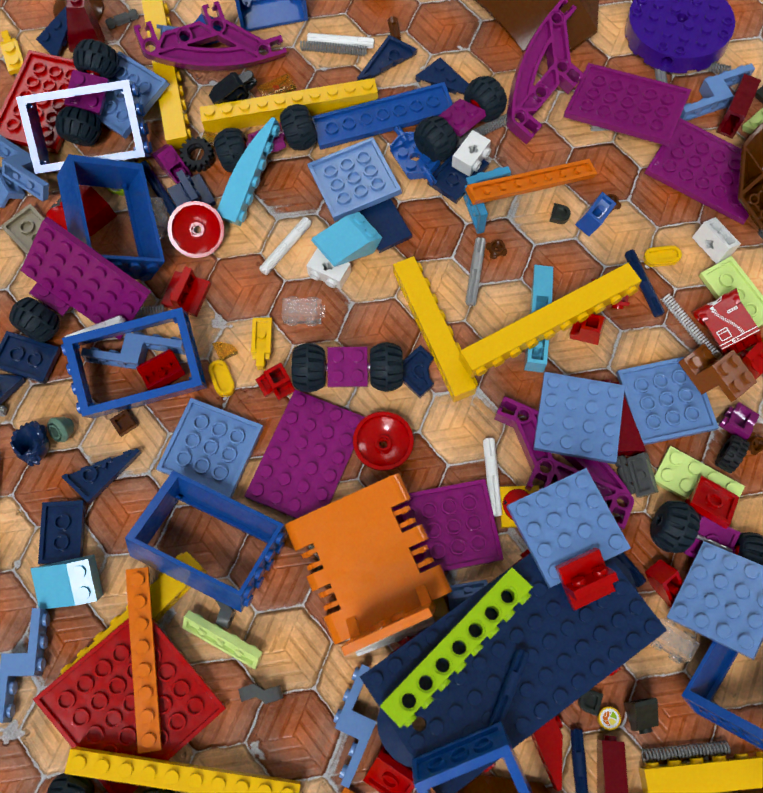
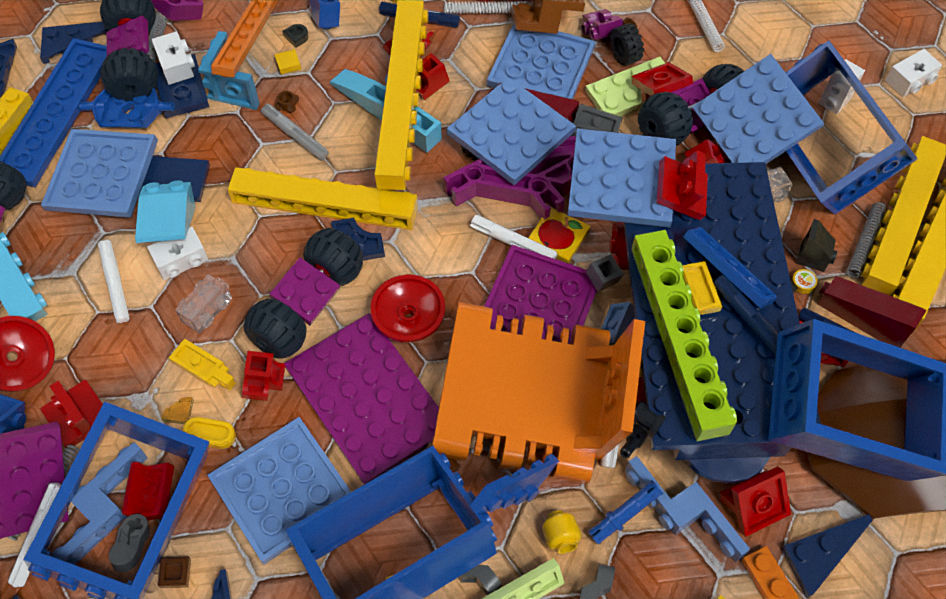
camera: 60 degrees left, 10 degrees down
none -> dark grey piece [109,514,150,573]
none -> yellow tile [274,49,301,75]
none -> blue wing [470,454,559,514]
none -> yellow head [542,510,582,554]
none -> dark grey plate [586,254,624,292]
none -> blue pin [588,480,664,545]
none -> black piece [620,401,666,458]
none -> yellow tile [682,261,722,315]
none -> blue tile [683,227,777,309]

